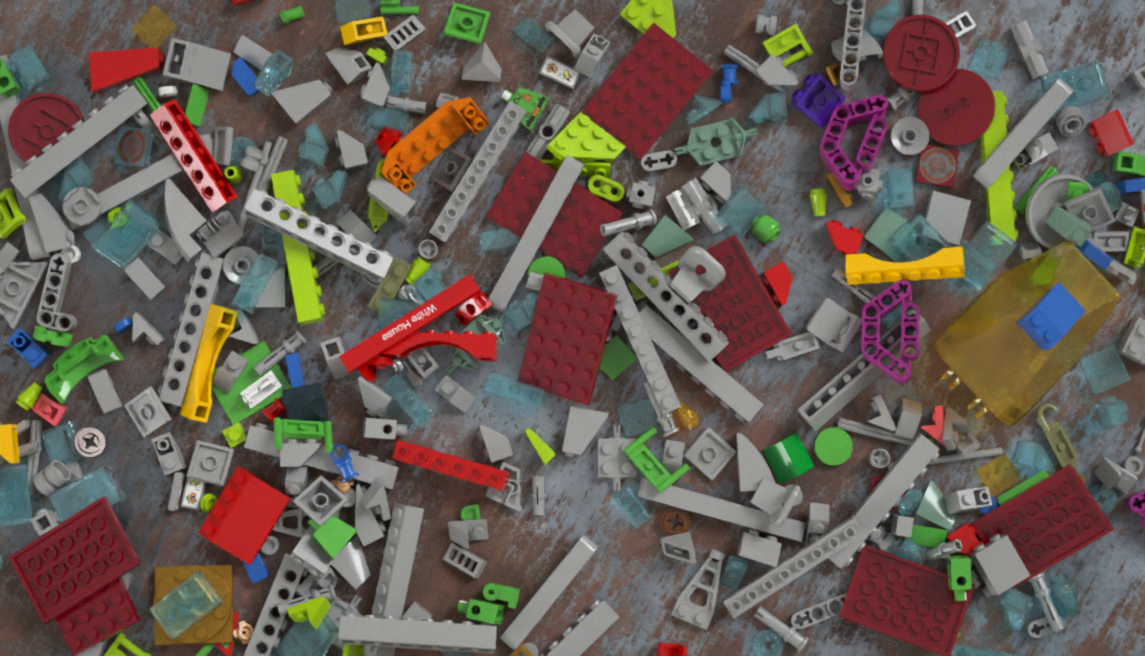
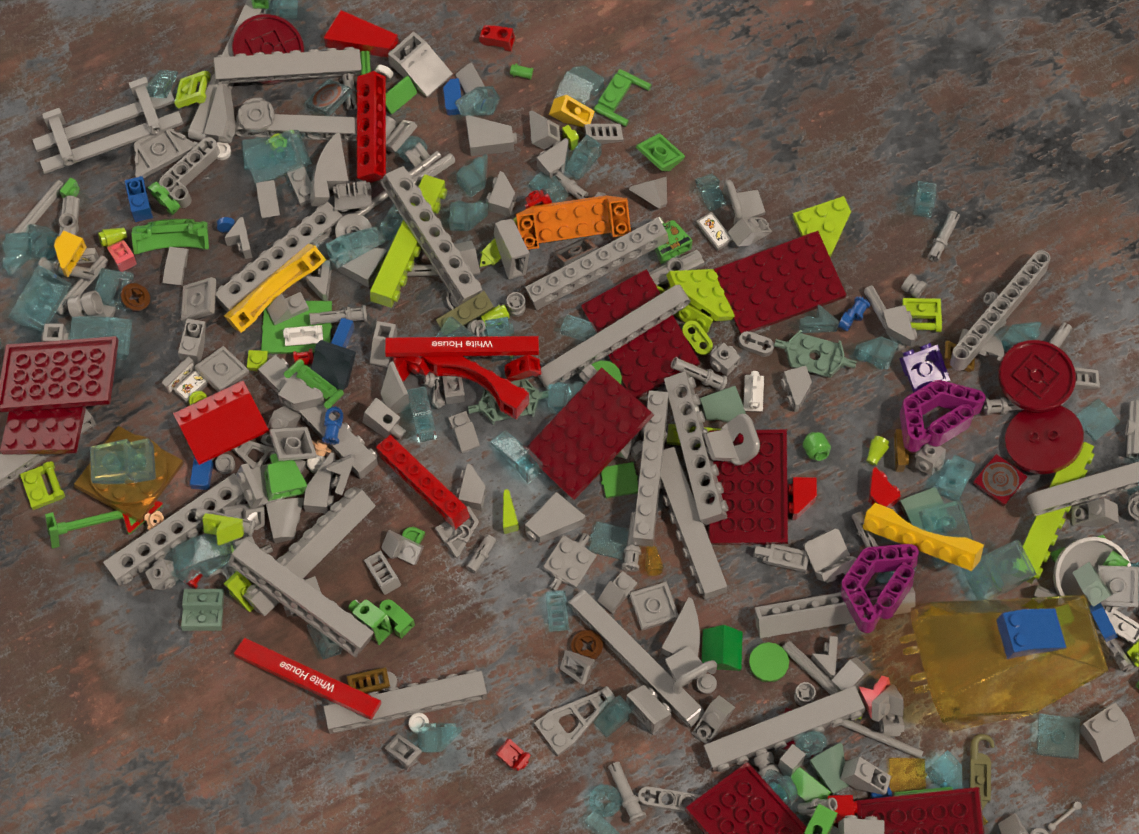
camera: 25 degrees right, 20 degrees down
clear light blue slope [58,156,94,200] -> none
clear yellow piece [132,5,177,48] -> none
lime cone [224,165,243,184] -> none
light grey beam [500,535,598,650] -> none
bright green plate [623,426,690,493] -> none
light grey piece [681,177,727,234] -> none
clear light blue plate [716,185,765,237] -> none
light grey brick [723,515,864,618] -> none
light grey dish [891,117,929,155] -> none
light grey brick [919,191,971,248] -> none
clear light blue brick [1095,396,1129,427] -> none

